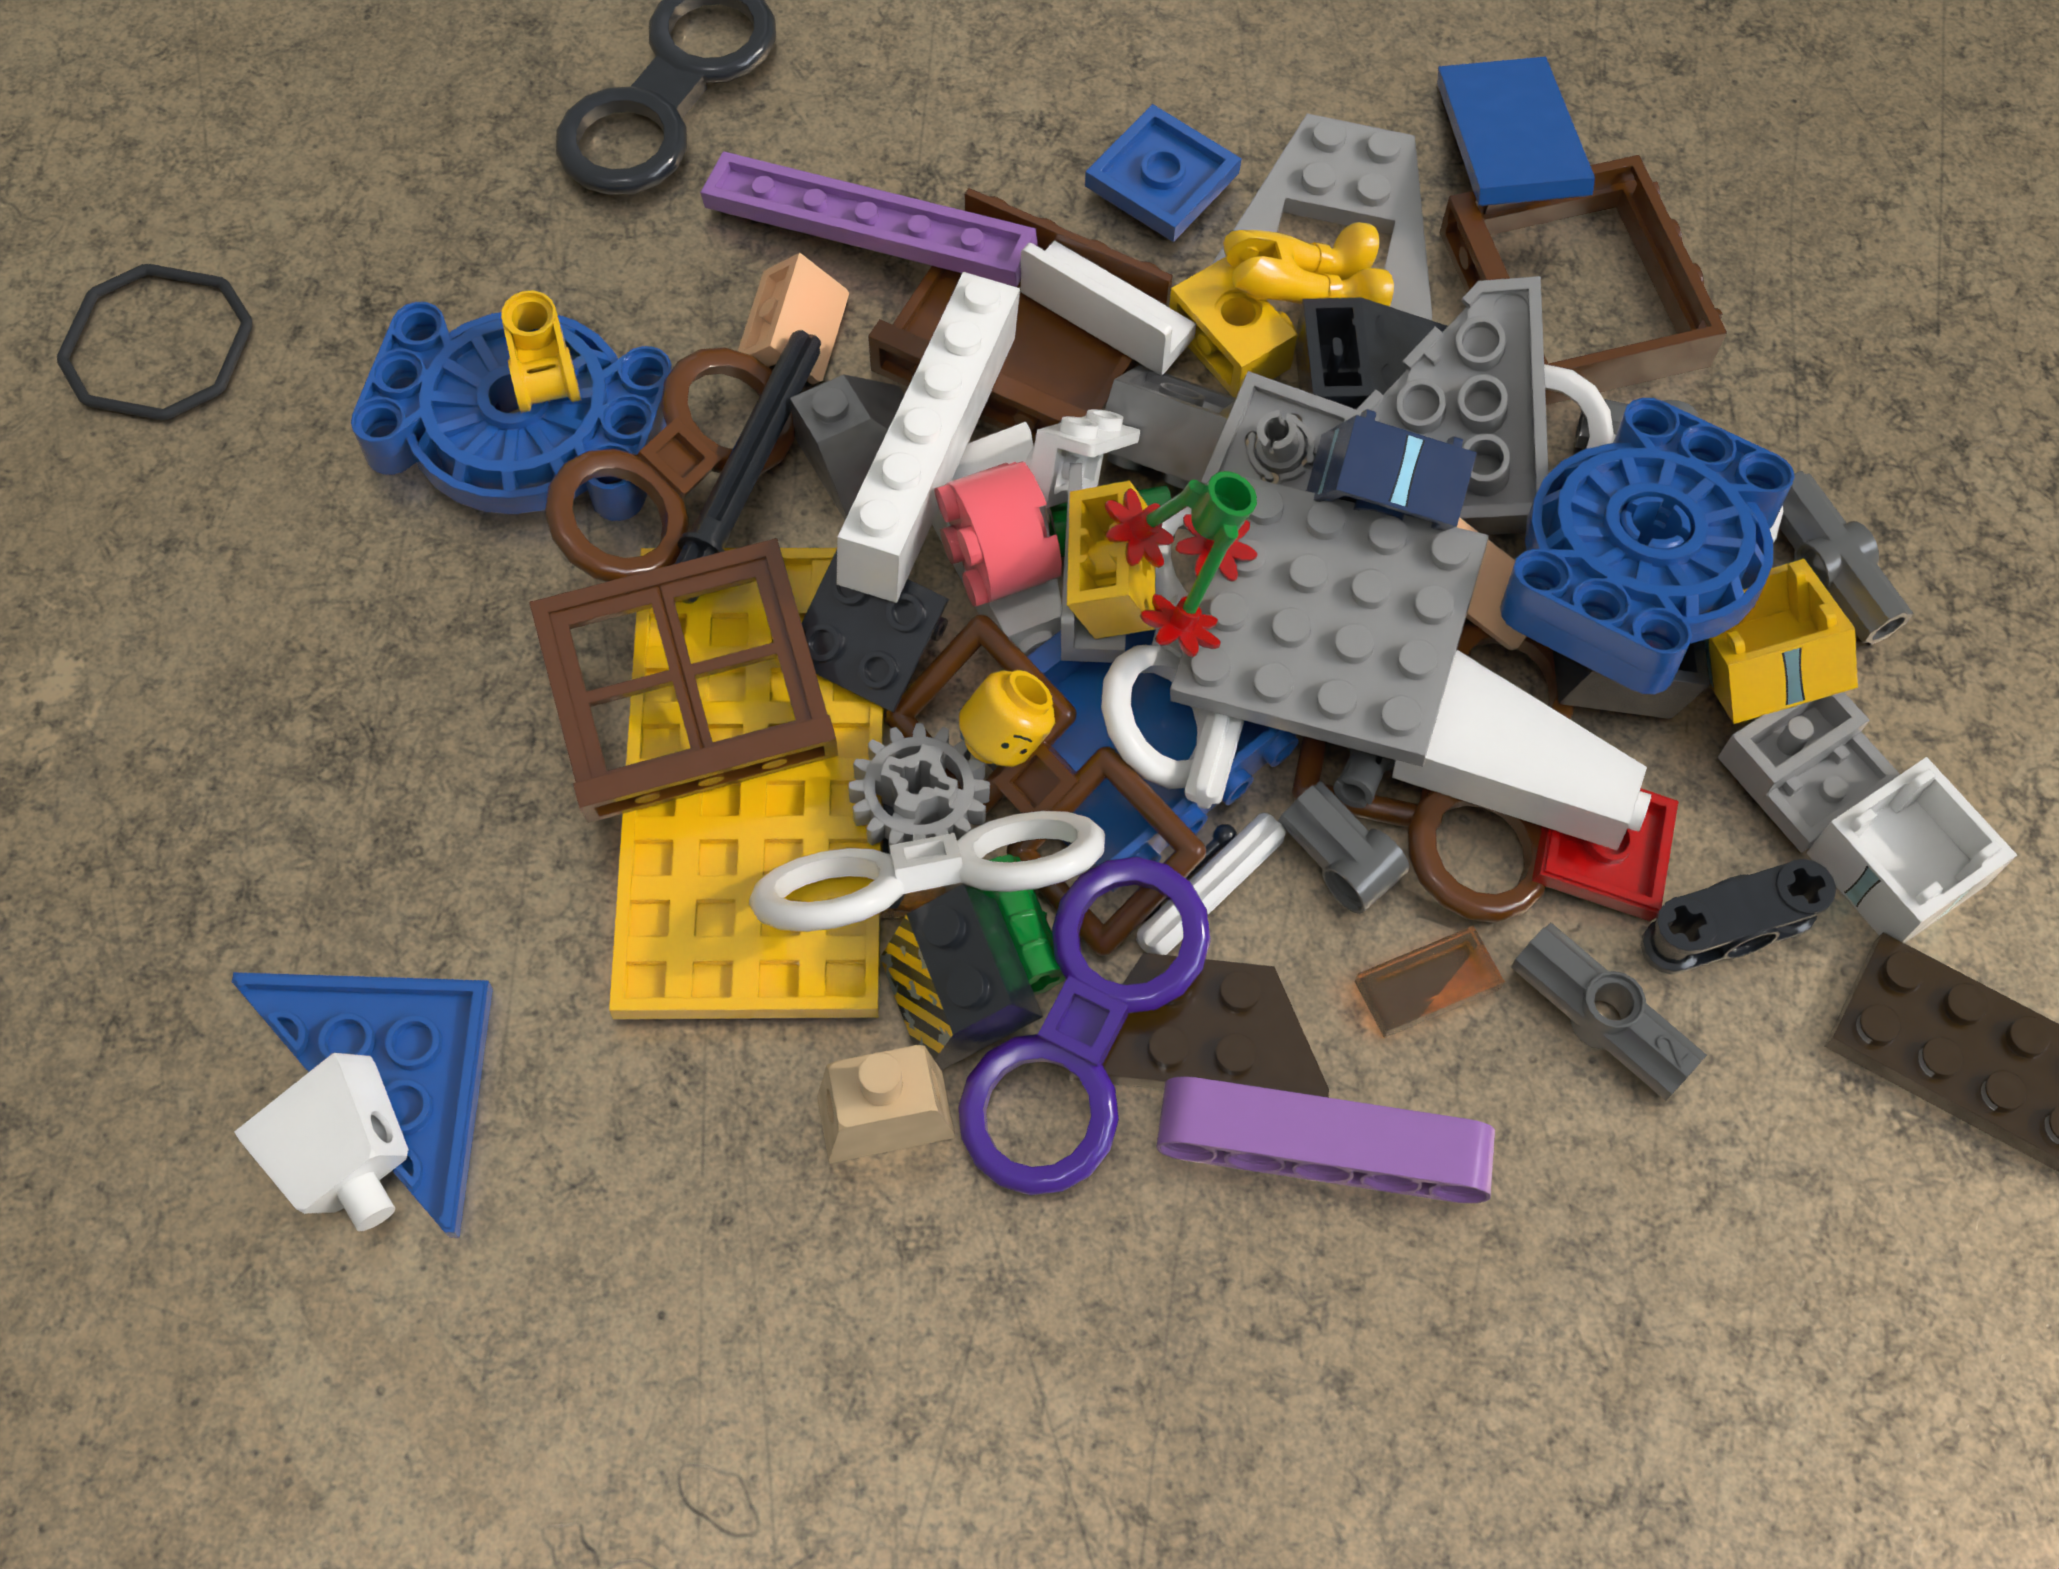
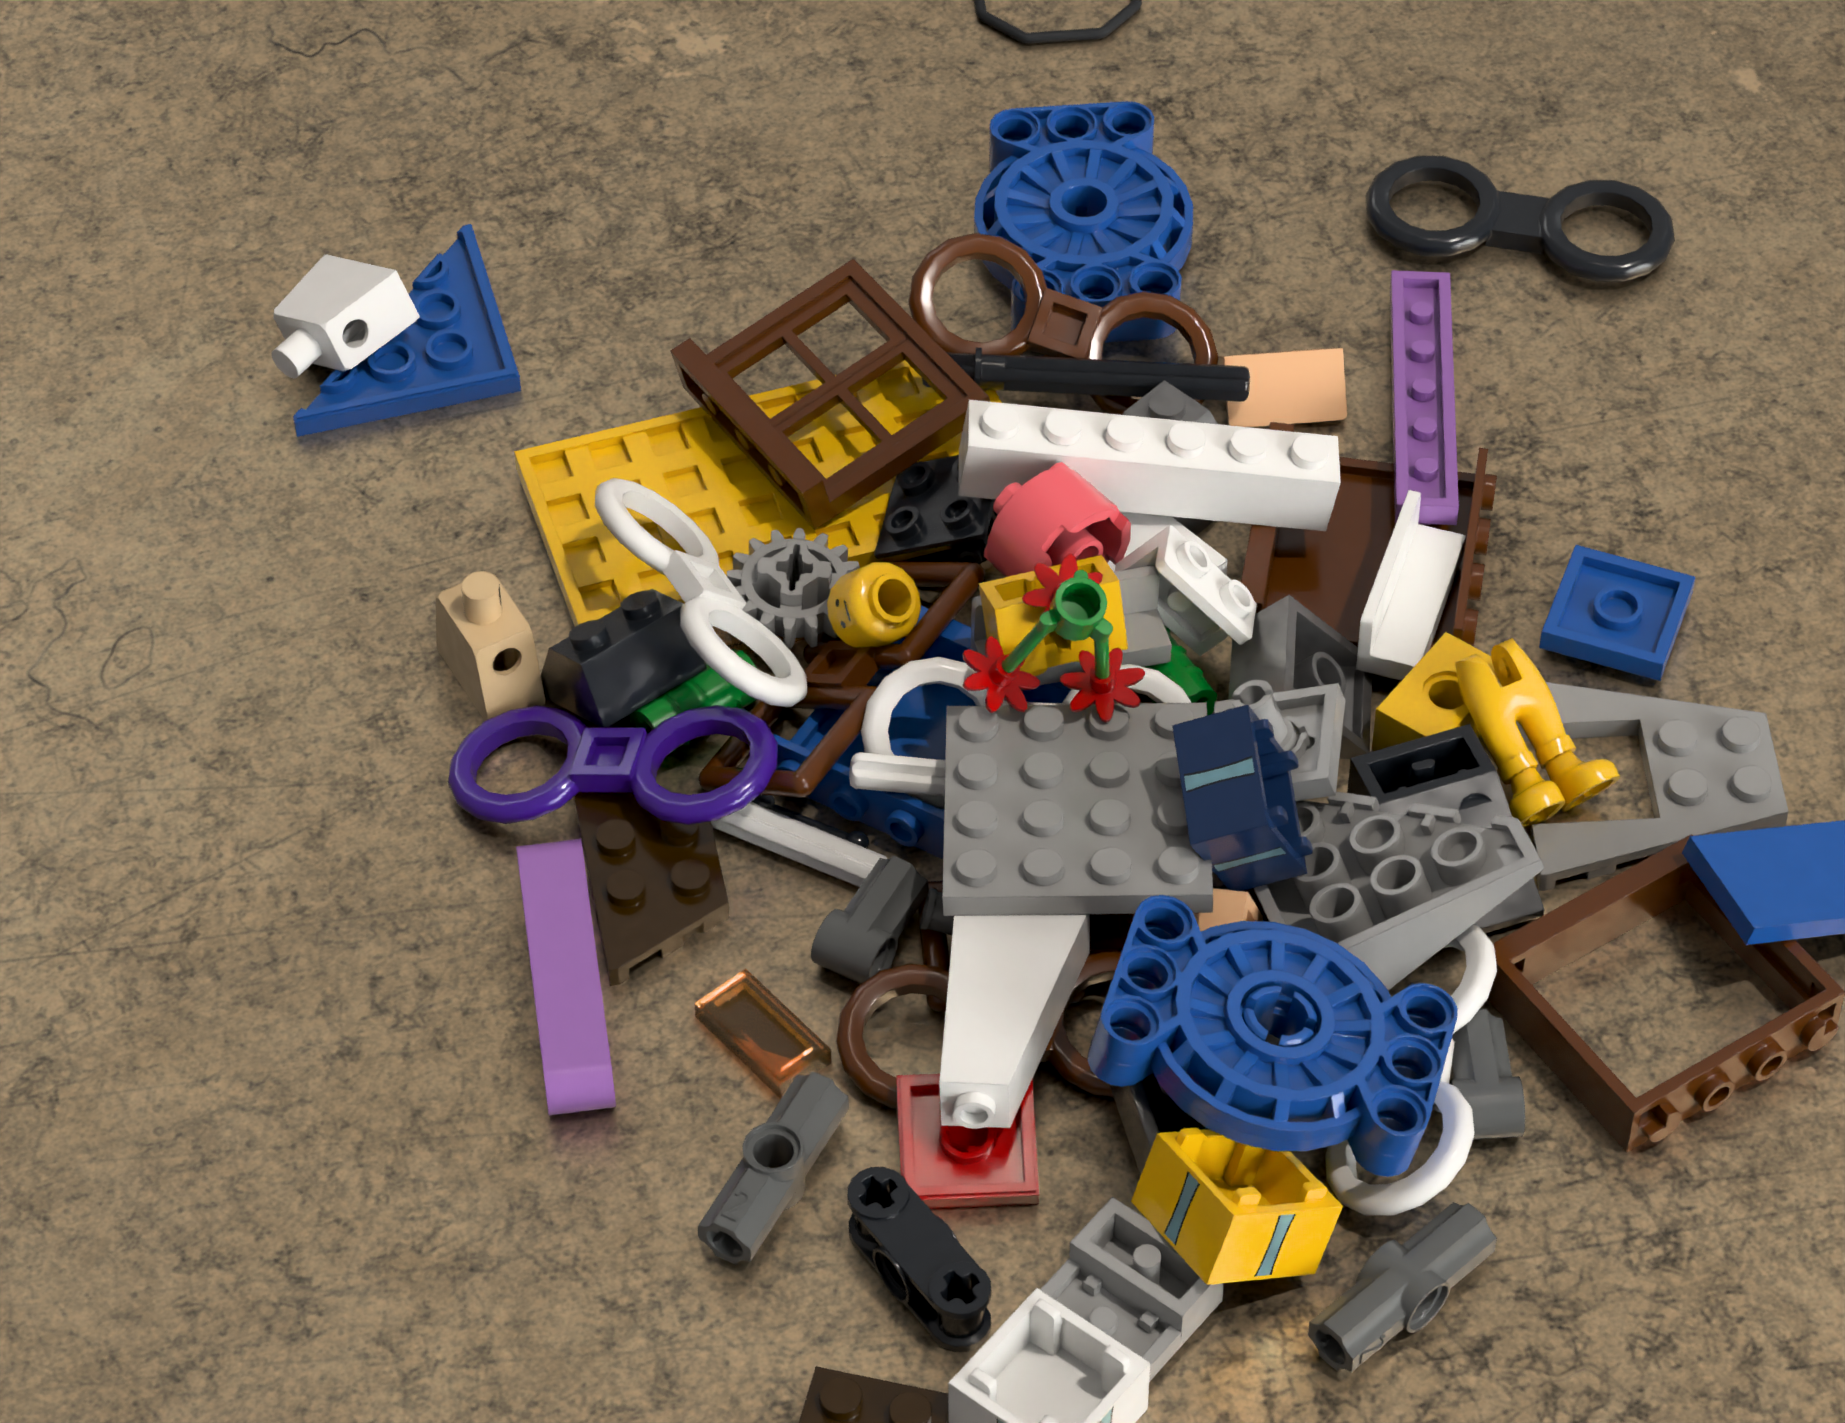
camera: 75 degrees right, 15 degrees down
yellow piece [501,290,581,413] -> none

